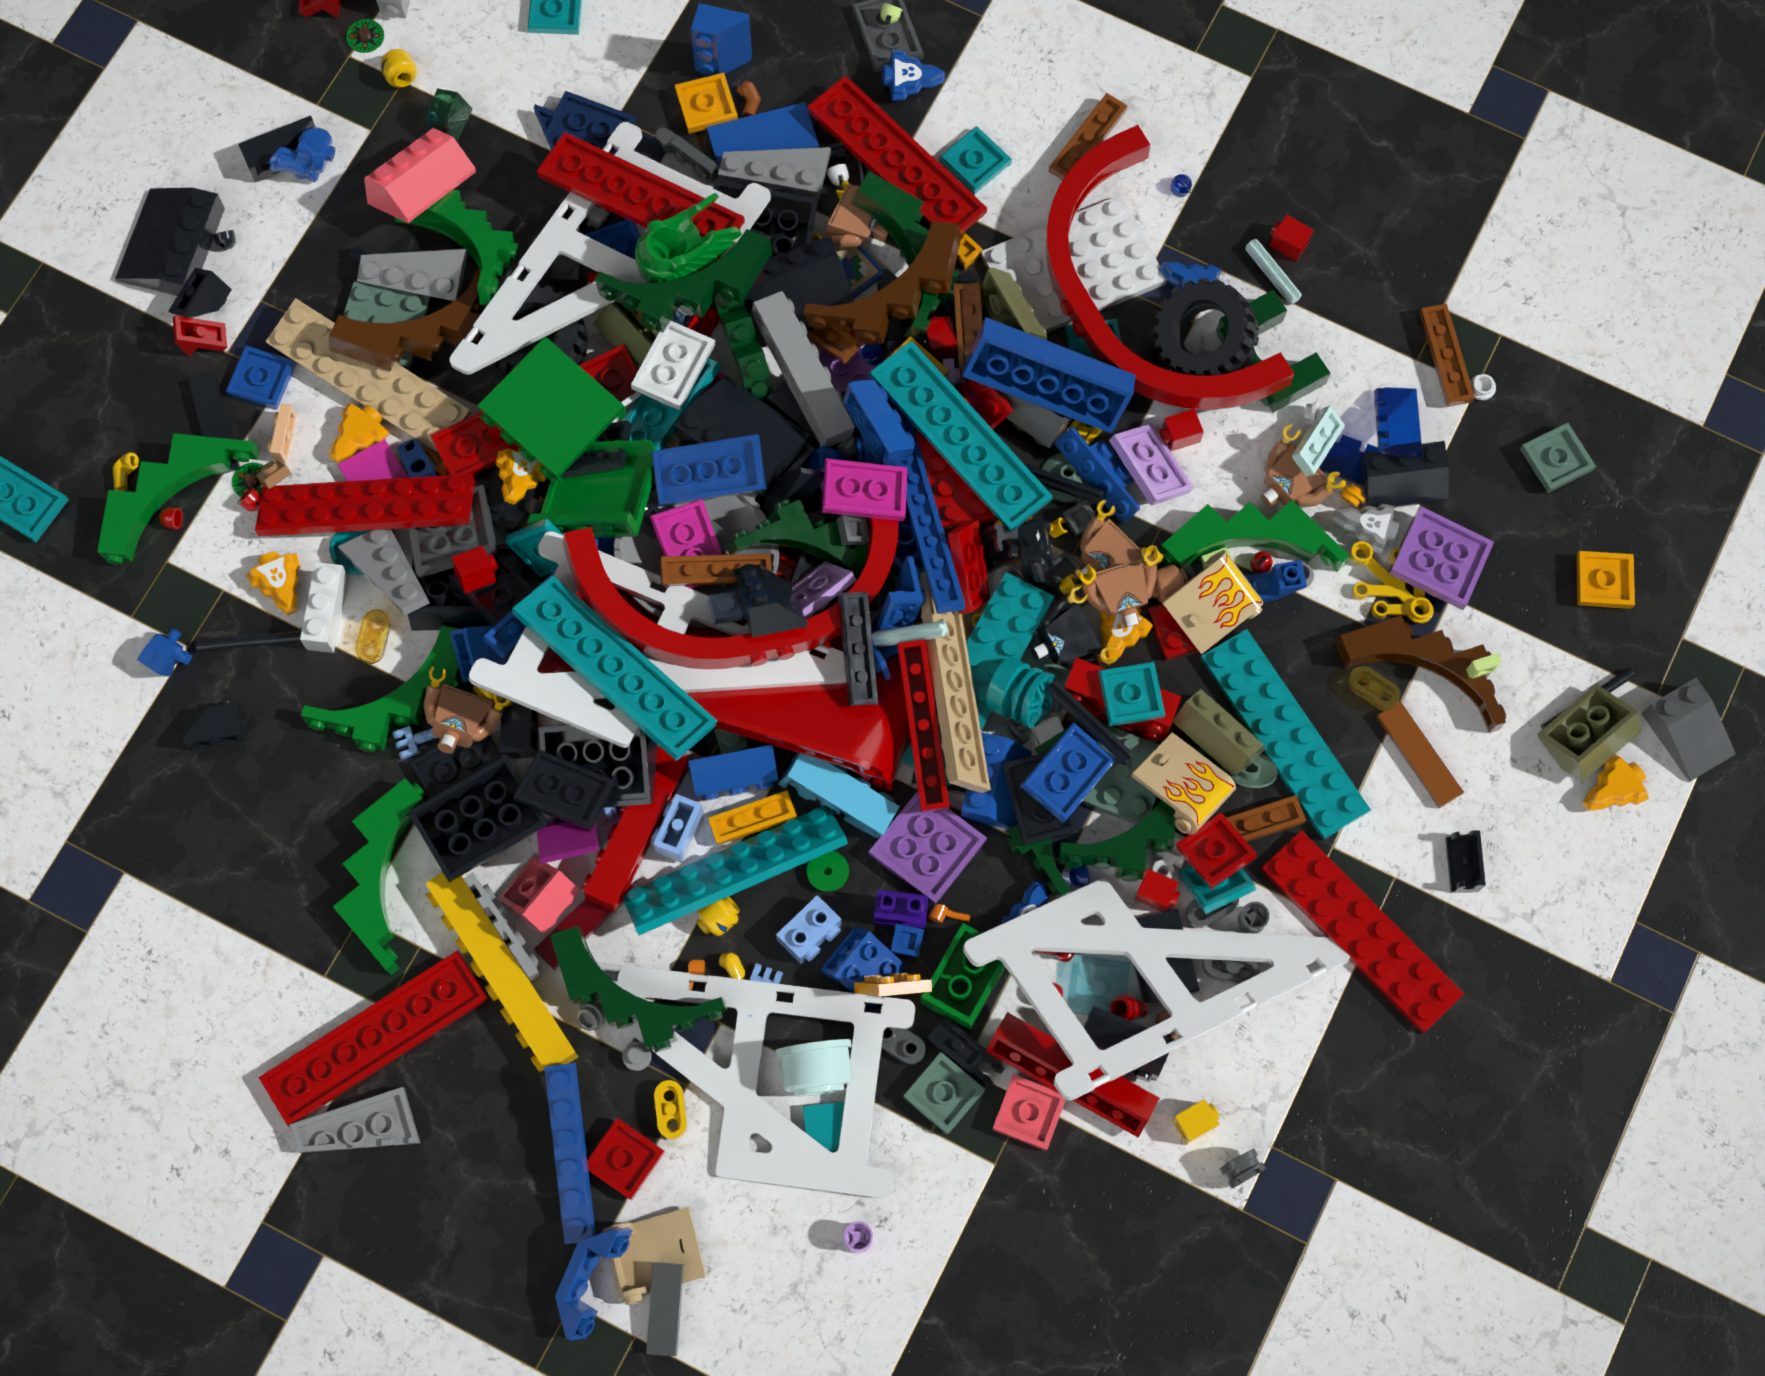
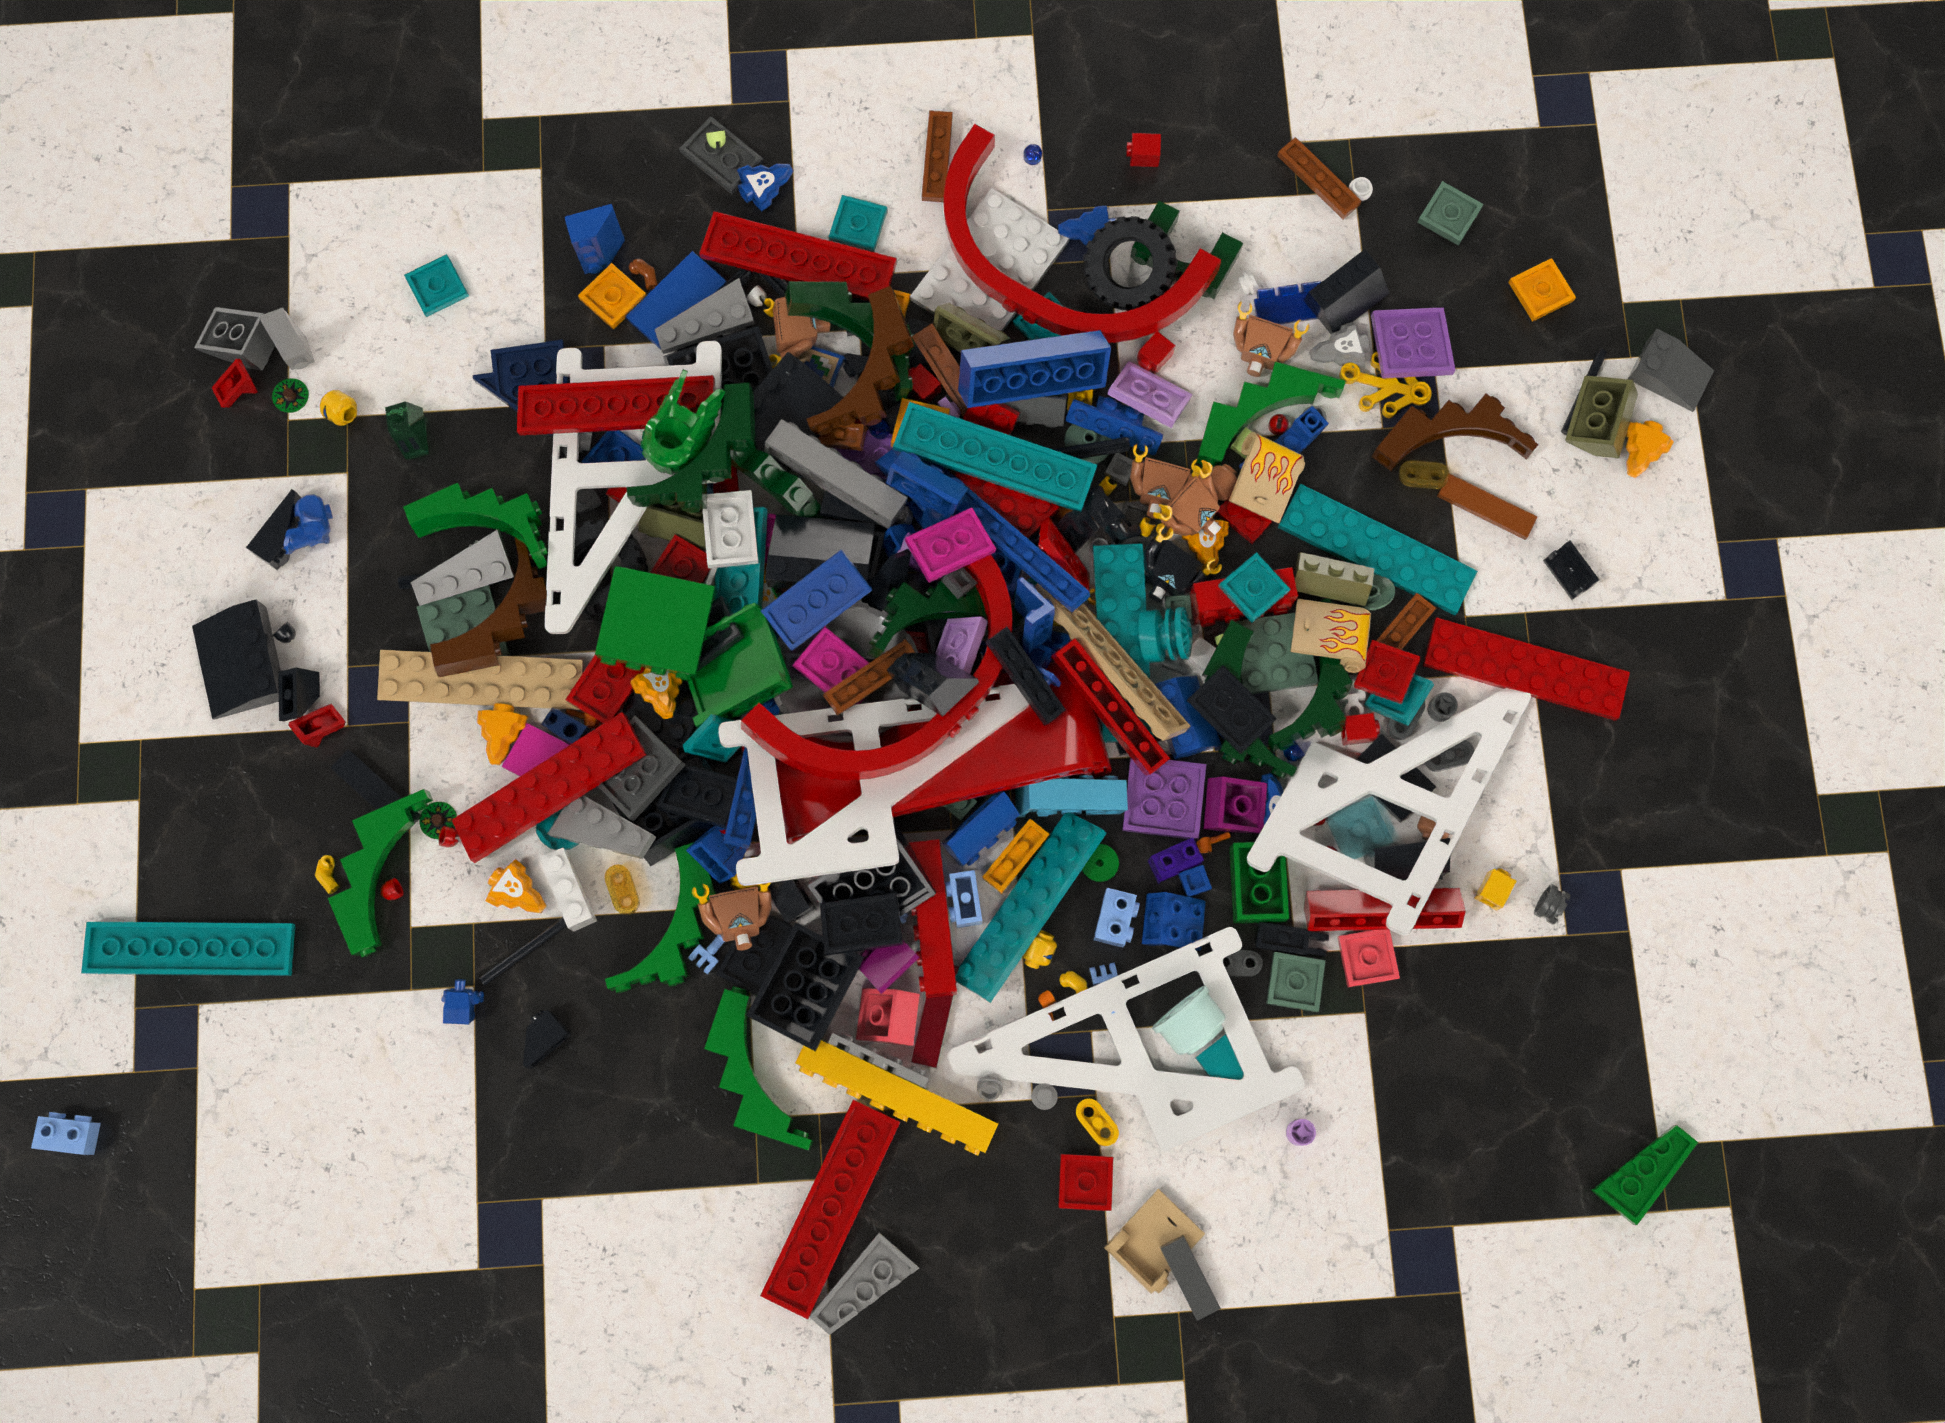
camera: 30 degrees left, 5 degrees up
blue tile [226,345,297,410] -> none
medium nougat plate [255,460,292,489] -> none
light nougat plate [268,403,297,464] -> none
coral slope [364,128,476,223] -> none
red brick [451,546,498,594] -> none
teal plate [512,575,717,761] -> none
blue plate [544,1063,596,1244] -> none
dark green arch [550,926,728,1053] -> none
blue slope [555,1227,633,1341] -> none
dark grey hinge [655,127,718,182] -> none
sand blue plate [708,591,743,625] -> none
light orange plate [854,973,932,996] -> none
light aqua axle [872,621,948,647] -> none
blue tile [1020,723,1117,823] -> none
black axle [1046,680,1134,765] -> none
red cone [1110,994,1148,1021] -> none
light aqua axle [1245,239,1301,305] -> none
light aqua plate [1292,405,1345,477] -> none
light orange plate [1339,483,1365,507] -> none
clear blue windscreen [1374,387,1423,457] -> none
yellowish green tile [1466,653,1502,679] -> none
none -> magenta slope [1204,777,1267,834]

